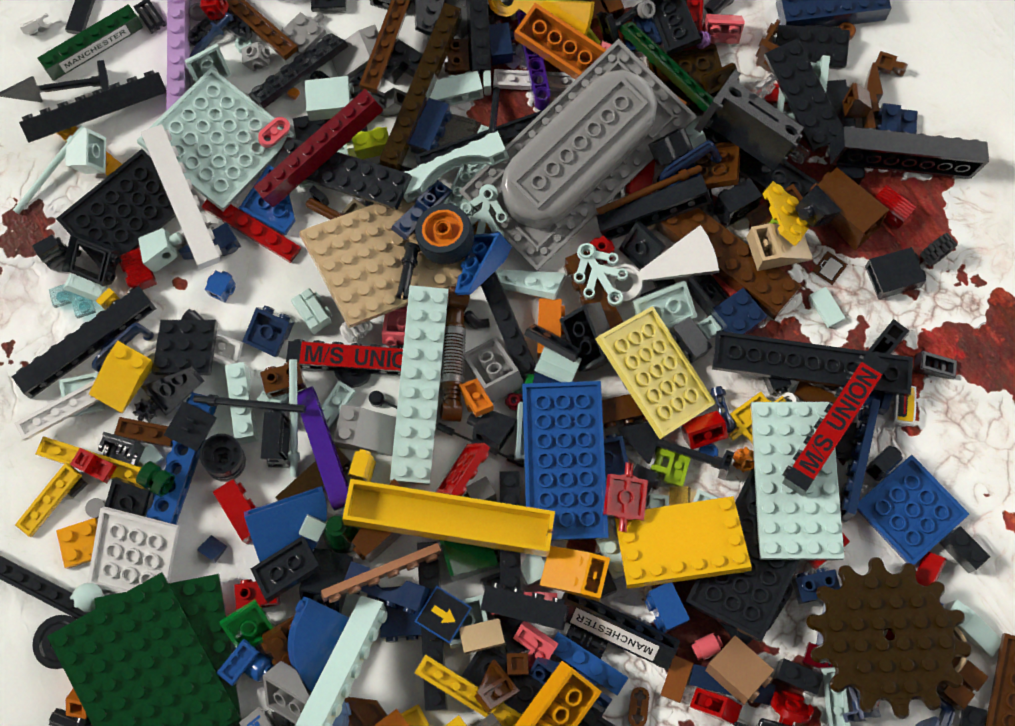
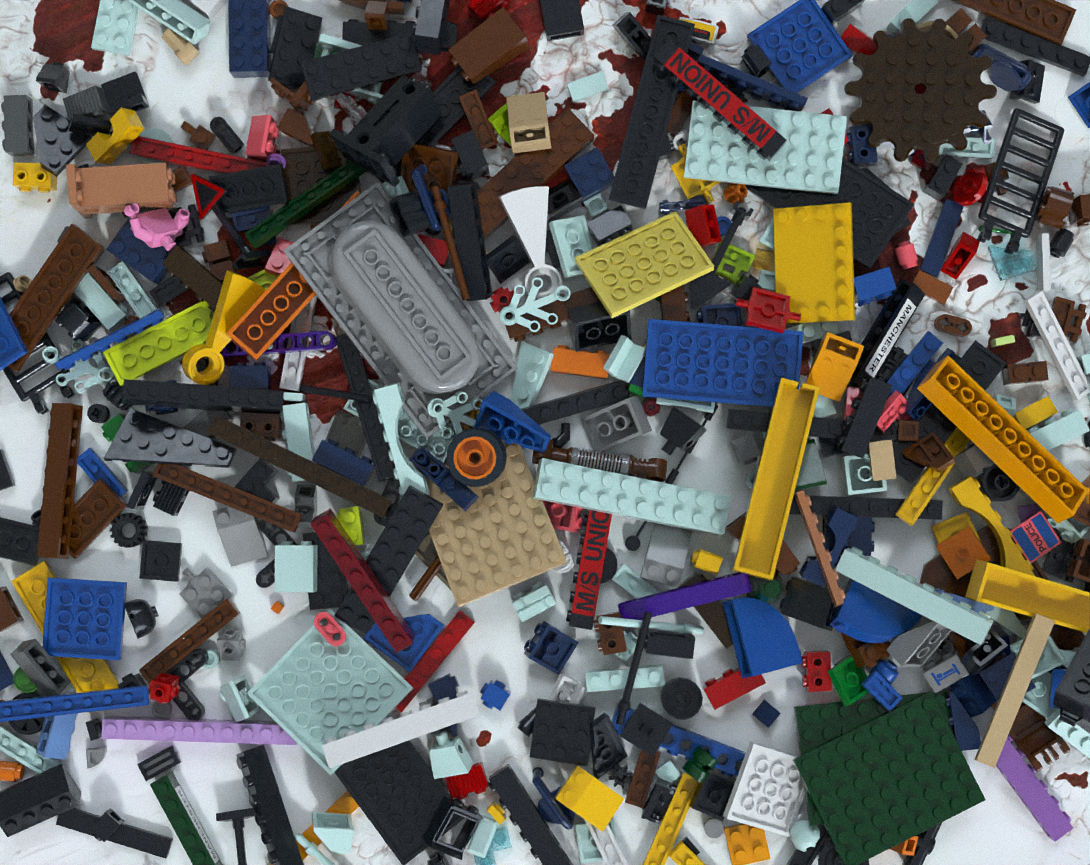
camera: 80 degrees left, 15 degrees up
red slope [70,448,117,484] -> none
dark blue sword [190,12,233,57] -> none
black plate [248,33,349,109] -> none
black plate [250,536,322,603] -> none
light aqua tile [299,514,326,542] -> none
black tile [309,185,330,206] -> none
black pin [396,242,421,300] -> none
black tile [414,586,472,644] -> none
red plate [435,443,491,496] -> none
orange slope [459,378,494,417] -> none
black tile [524,324,583,362] -> none
light grey tile [637,0,655,19] -> none
medium nougat brick [705,636,774,705] -> none
yellow plate [763,181,810,246] -> none
black torso [795,185,842,227] -> none
sticker [812,251,848,285] -> none
none -> reddish brown slope [277,108,314,147]

